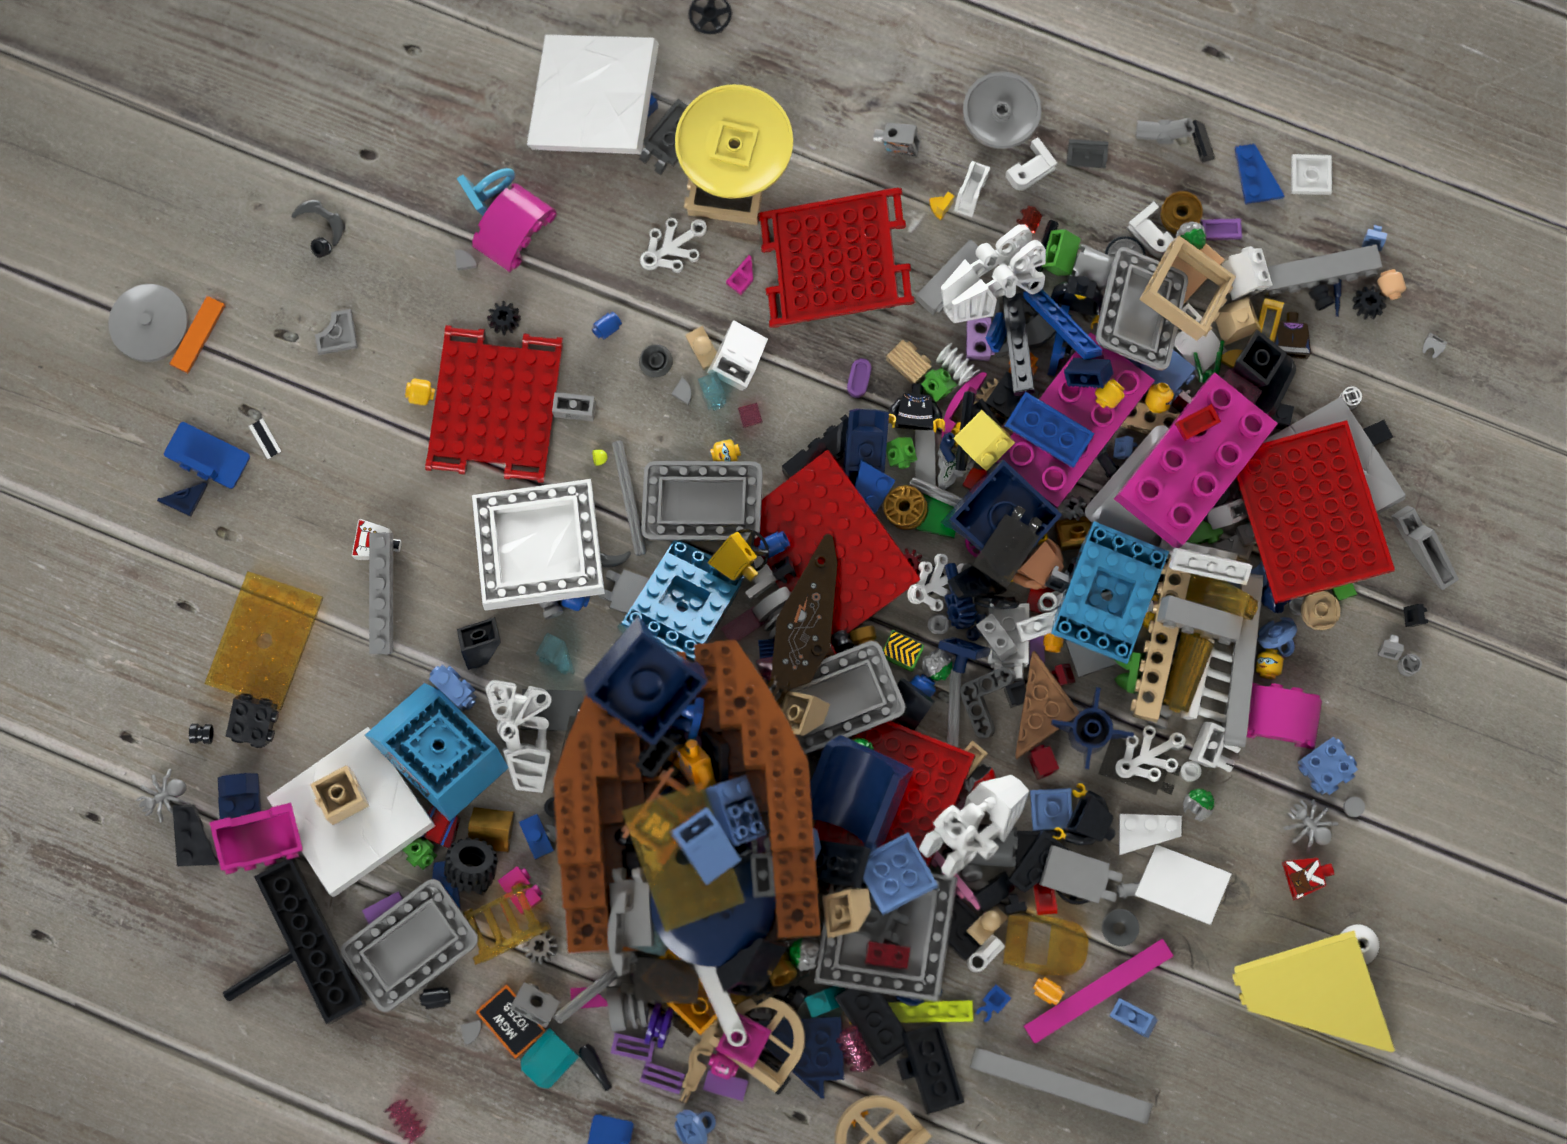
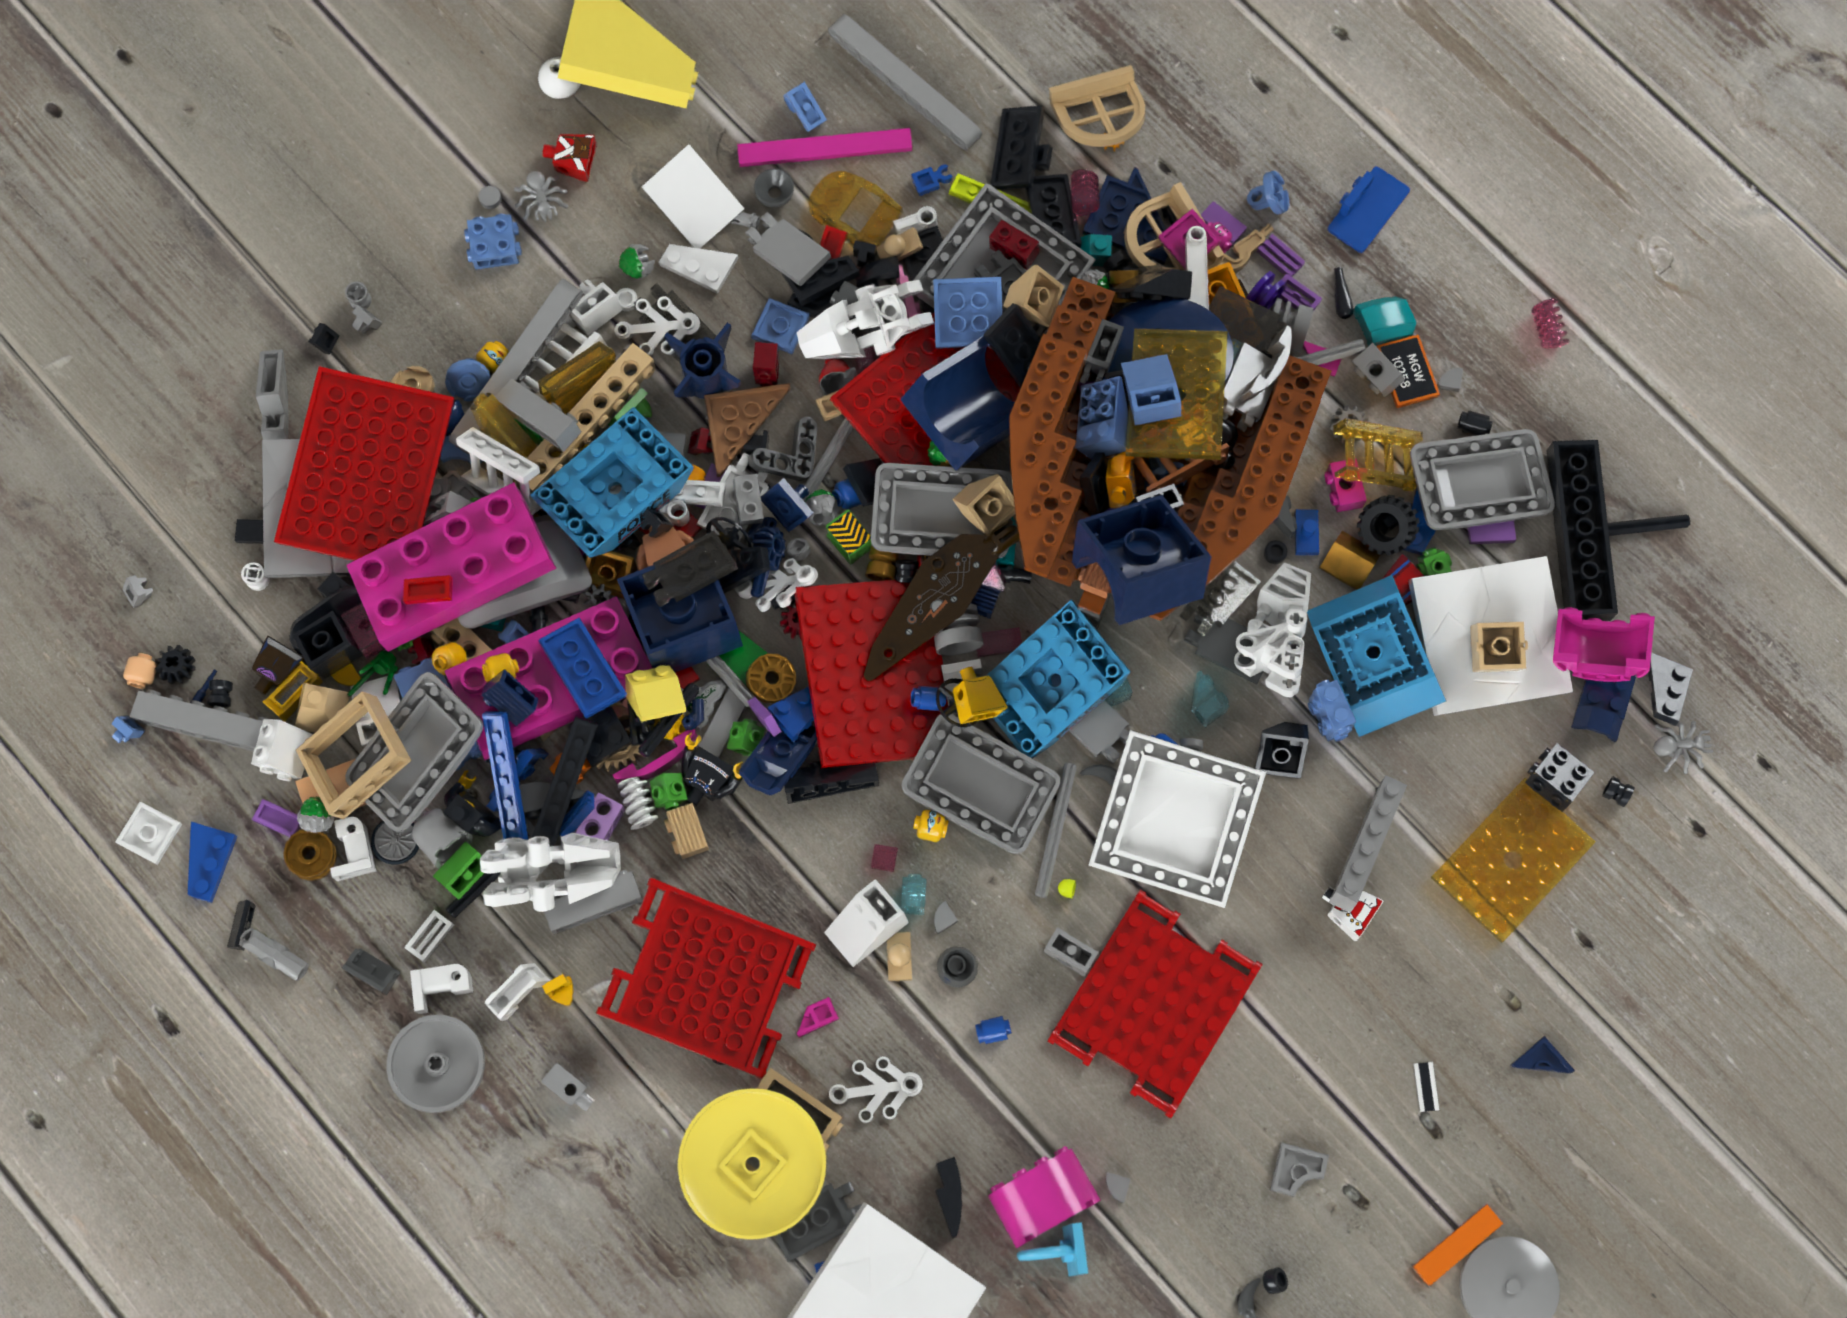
camera: 160 degrees left, 5 degrees down
blue bracket [164,422,250,489] -> none
yellow head [405,378,435,406] -> none
black gear [487,301,521,335] -> none
black tile [771,556,796,583] -> none
medium lavender tile [847,358,871,398] -> none
clear red tile [1016,206,1042,233] -> none
light orange brick [1033,977,1064,1006] -> none
black torso [1052,783,1116,845] -> none
dark pink cylinder [1247,683,1322,750] -> none
none -> white tile [404,910,454,963]
none -> medium lavender tile [747,697,781,737]
none -> black slope [935,1157,962,1238]

